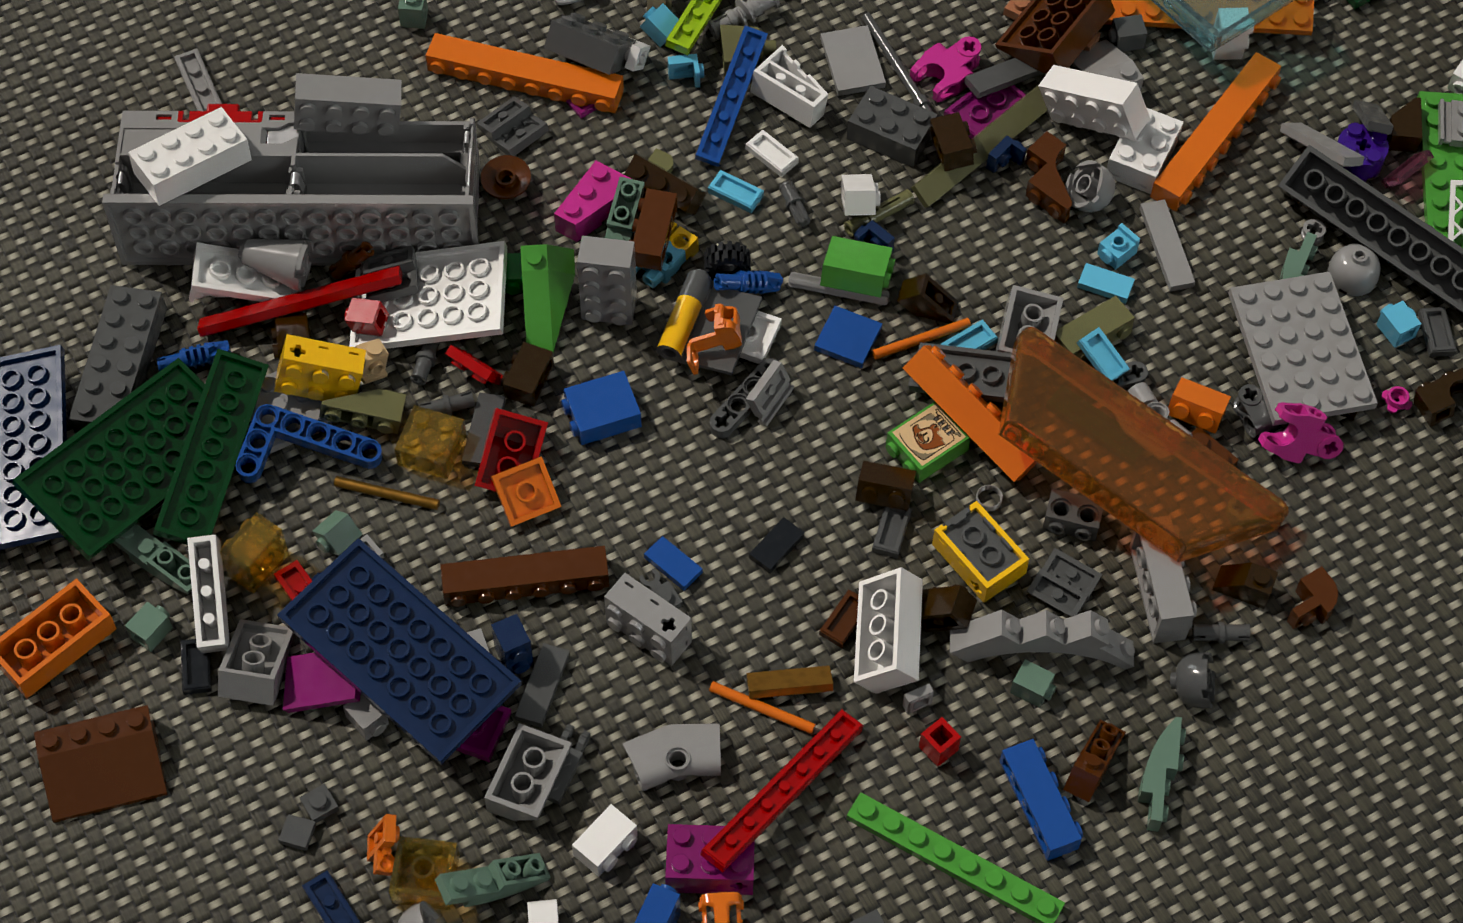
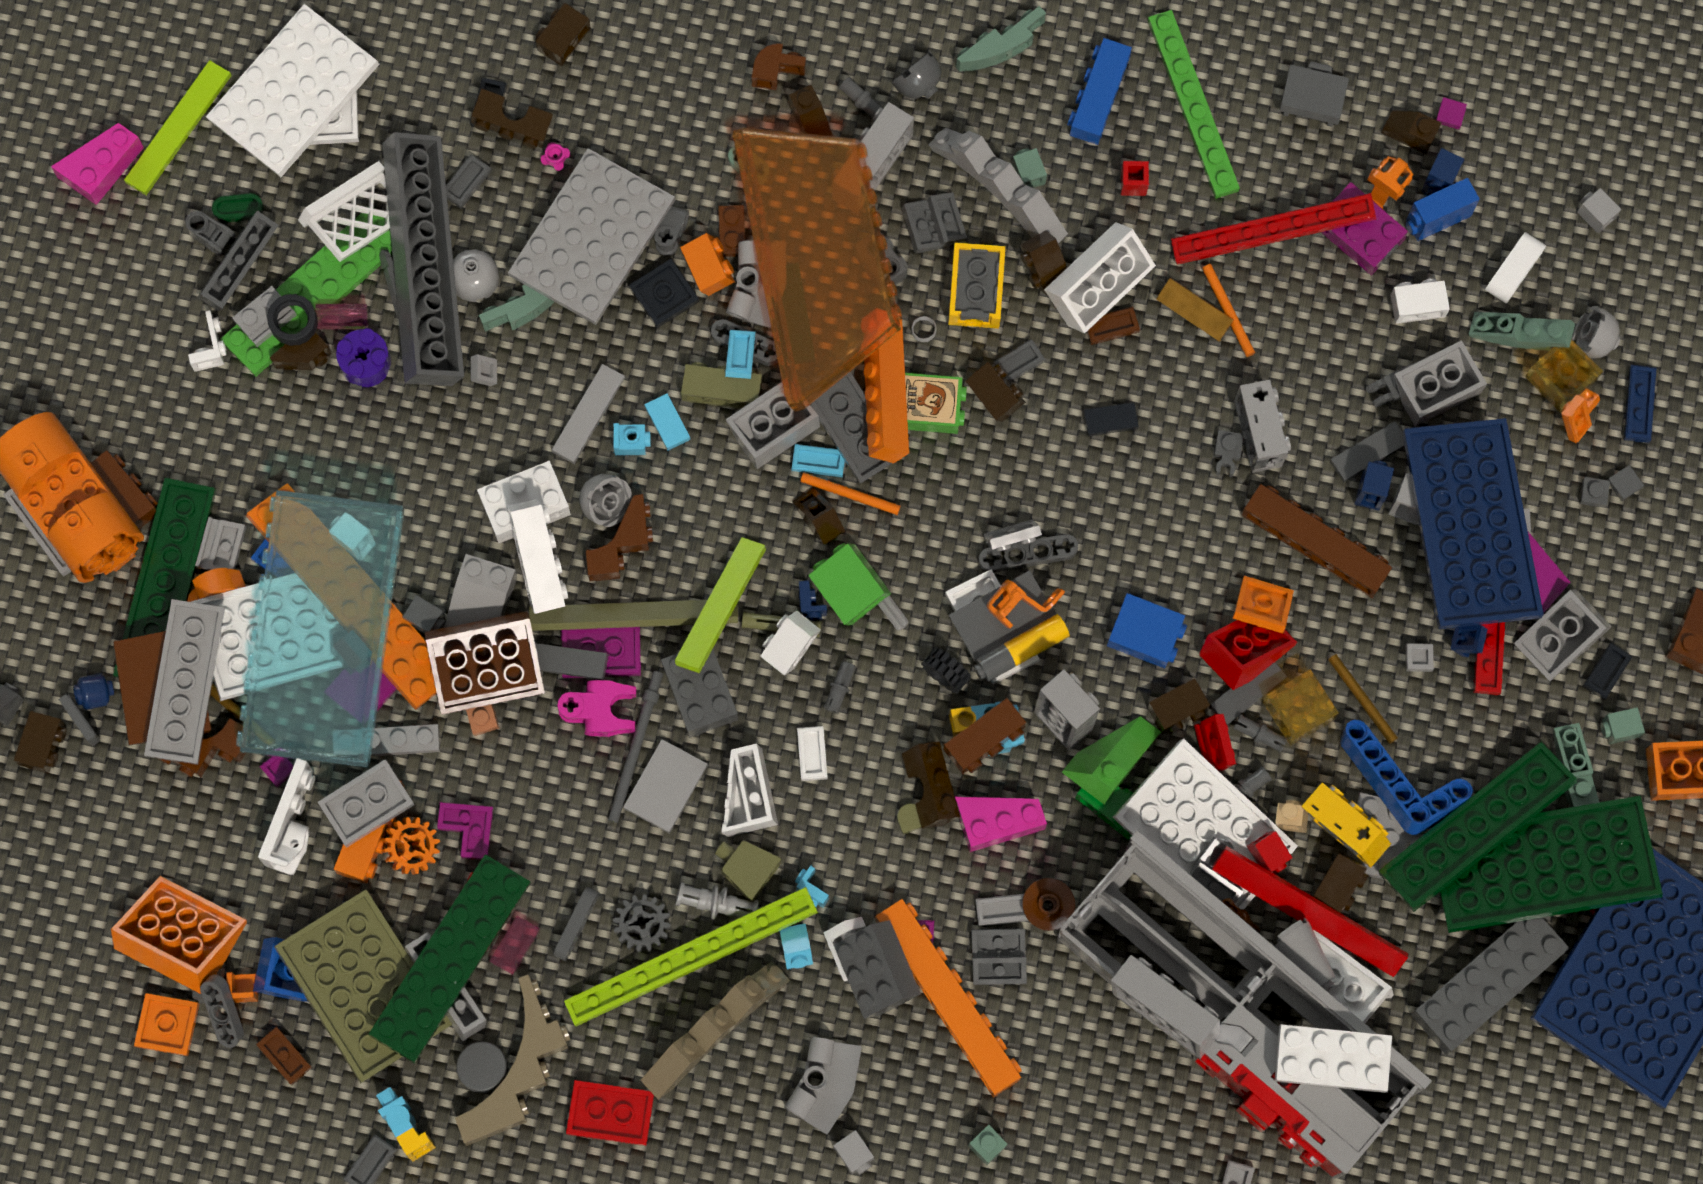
camera: 140 degrees left, 15 degrees up
blue hinge [157,340,231,372] -> none
white brick [187,535,230,653] -> none
clear yellow brick [220,512,289,594] -> none
sand green brick [312,510,362,556] -> none
olive slope [319,389,406,434] -> none
sand green slope [605,177,645,241] -> none
light grey panel [623,724,721,791] -> none
blue tile [644,536,703,591] -> none
blue plate [695,25,768,167] -> none
medium azure tile [708,170,764,213] -> none
blue hinge [713,270,783,294] -> none
blue tile [814,306,883,368] -> none
light grey tile [902,684,934,714] -> none
dark brown brick [930,112,977,171] -> none
dark blue bracket [986,135,1027,173] -> none
reddish brown slope [1063,719,1126,802] -> none
orange brick [1150,52,1281,212] -> none
dark pink piece [1258,402,1344,463] -> none
light grey tile [1280,122,1364,167] -> none
light grey bush [1301,219,1326,245] -> none
dark grey tile [1352,99,1394,135] -> none
medium azure brick [1376,301,1422,348] -> none
none -> black tyre [267,294,318,346]
none -> light grey plate [471,354,497,386]
none -> black plate [629,259,699,328]
none -> lime tile [675,537,766,673]
none -> light grey tile [975,894,1028,927]

